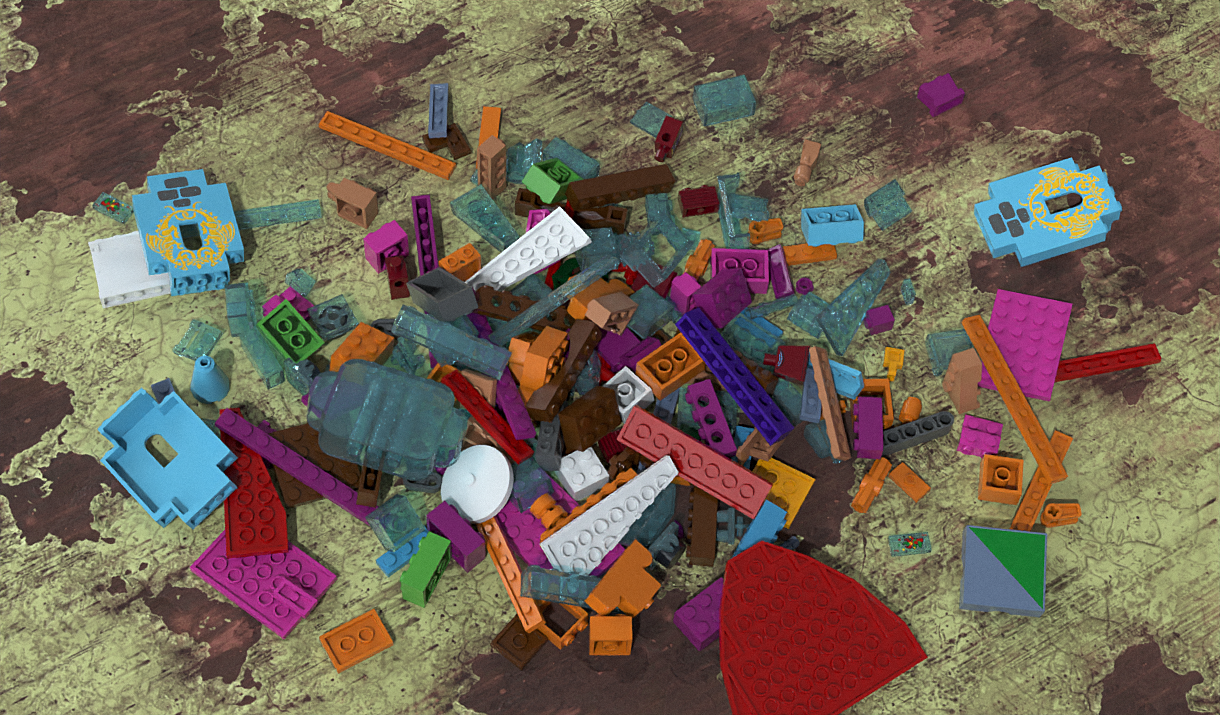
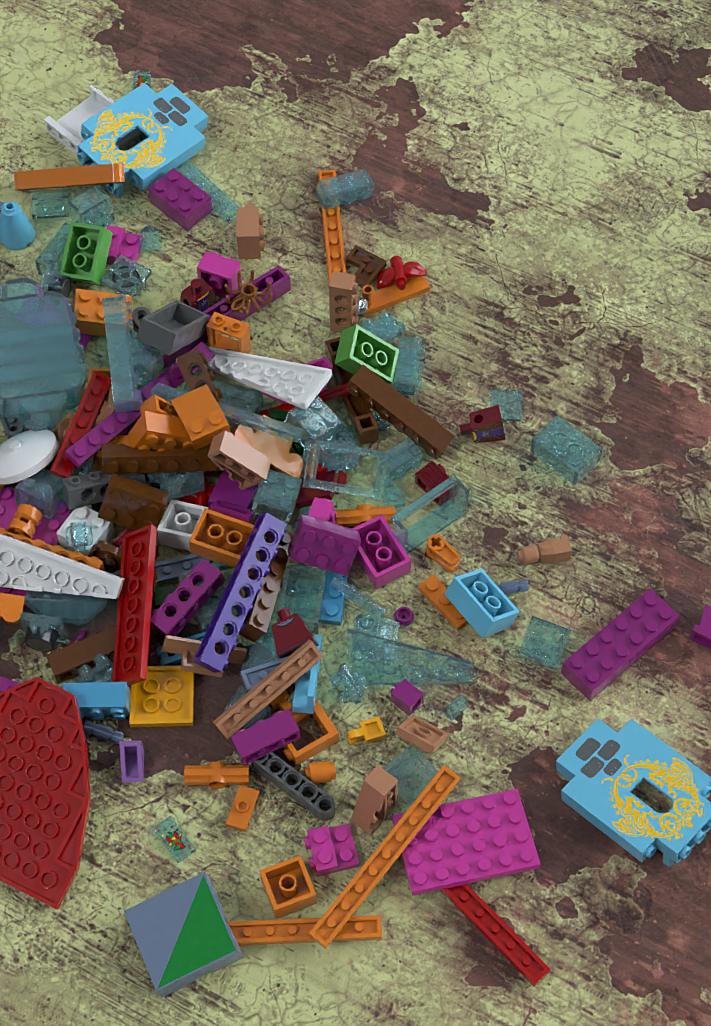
camera: 65 degrees right, 0 degrees up
sand blue plate [428,83,449,138] -> none
clear light blue wedge [450,184,520,253] -> none
clear light blue brick [725,193,770,222] -> none
magenta tile [767,244,795,300] -> none
orange piece [1040,503,1082,528] -> none
none -> orange beam [14,163,125,191]
none -> clear light blue head [65,522,93,551]
none -> medium lavender slope [119,740,144,782]
none -> magenta brick [148,168,213,231]
none -> orange slope [170,384,231,450]
none -> dark orange animal [224,270,273,315]
none -> clear light blue brick [315,169,375,209]
none -> clear light blue hips [330,663,367,705]
none -> red plant [376,256,427,290]
none -> nougat plate [395,714,449,754]
none -> sand blue axle [495,579,529,594]
none -> magenta brick [561,588,680,701]

